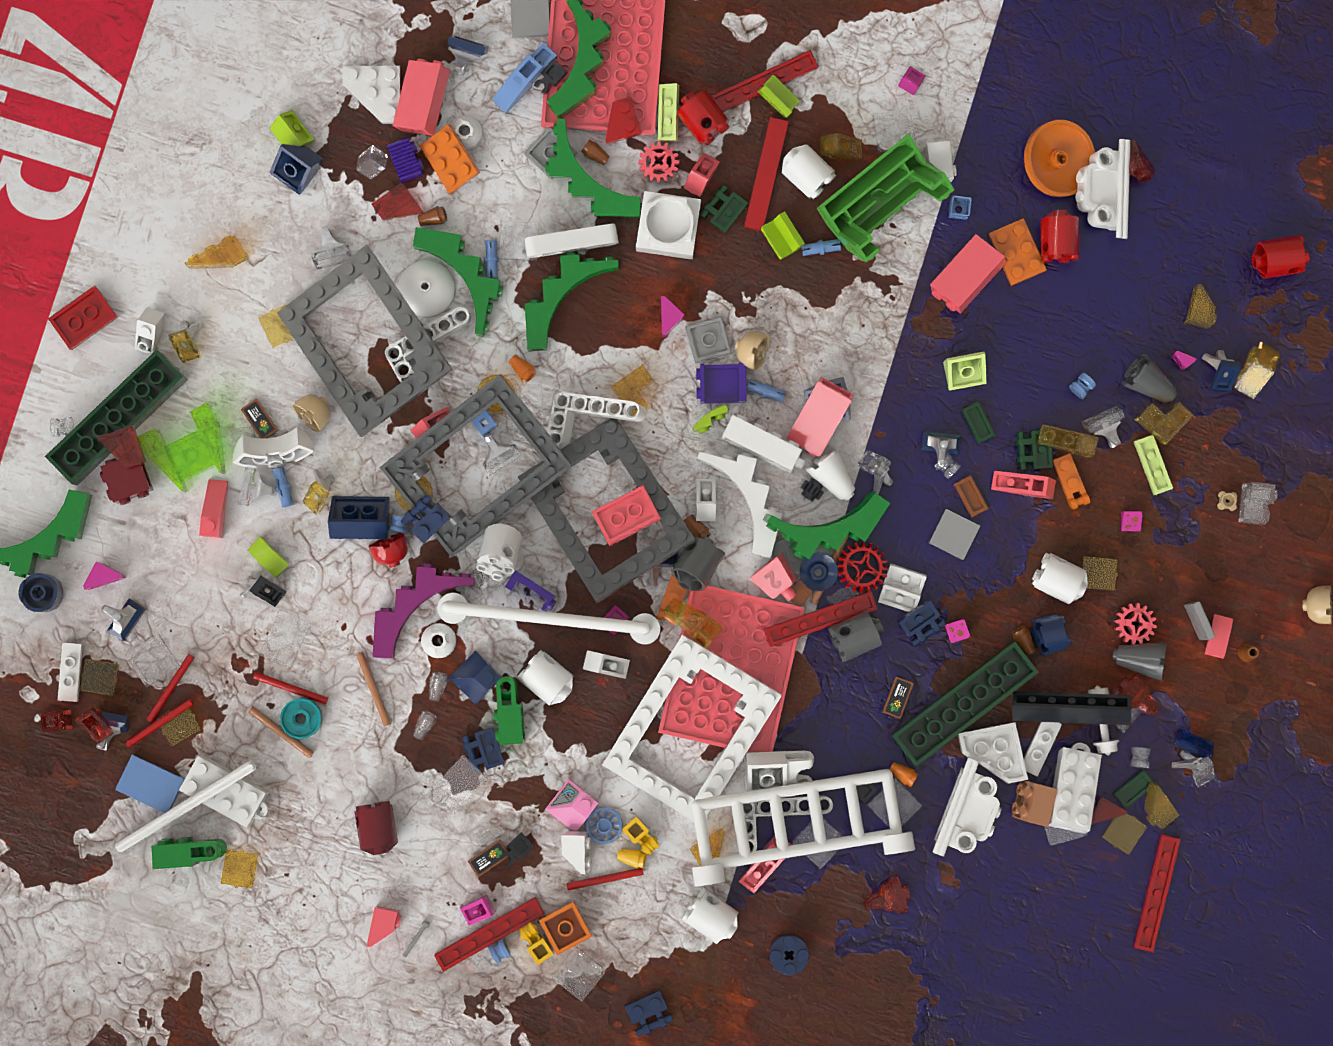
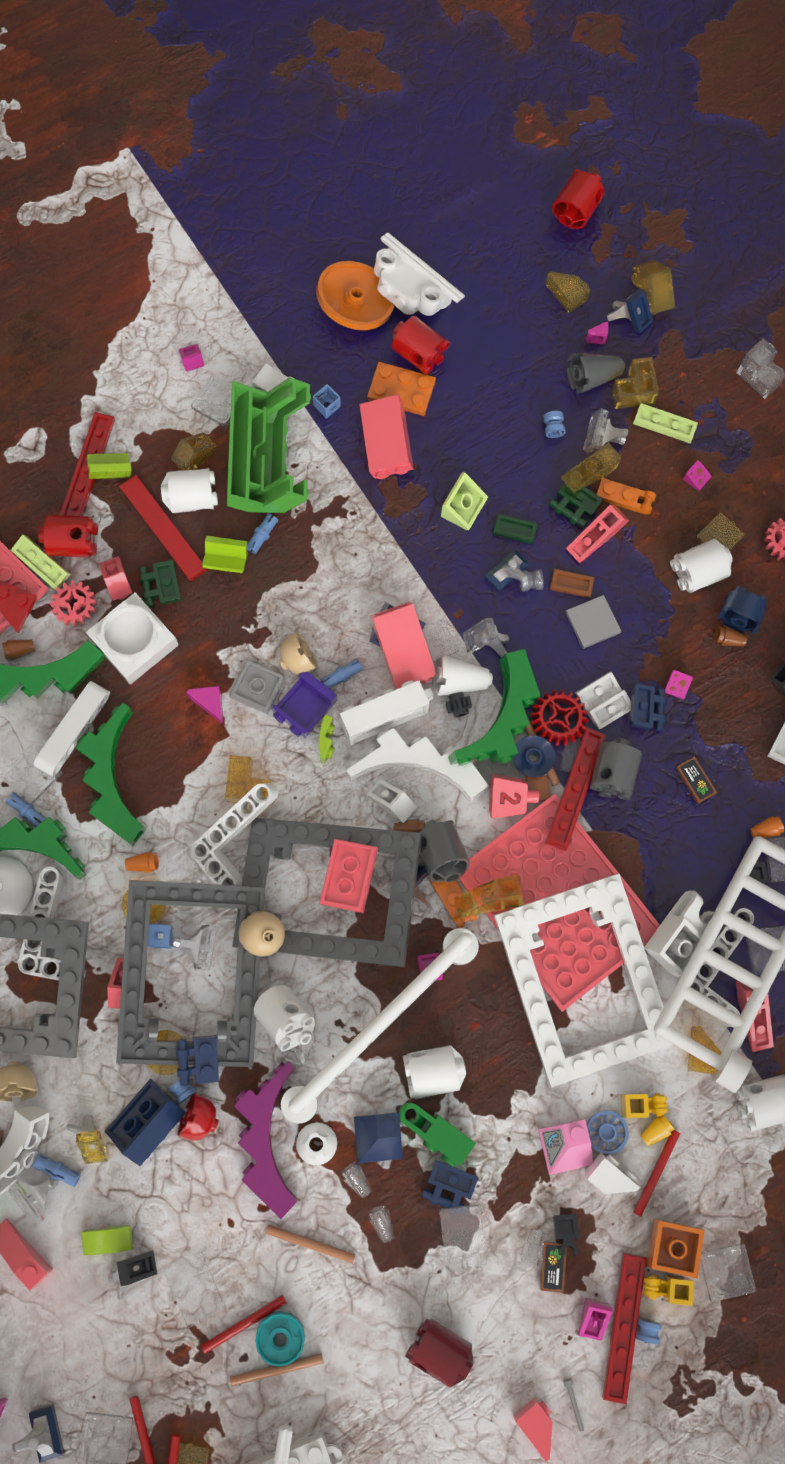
camera: 50 degrees left, 10 degrees down
dark purple panel [505,570,557,612] -> none
white slope [583,650,630,679] -> none
dark green brick [890,641,1039,766] -> none
clear red rock [1127,139,1156,183] -> none
tan plate [1217,491,1237,511] -> none
none -> tan cylinder [239,911,285,957]

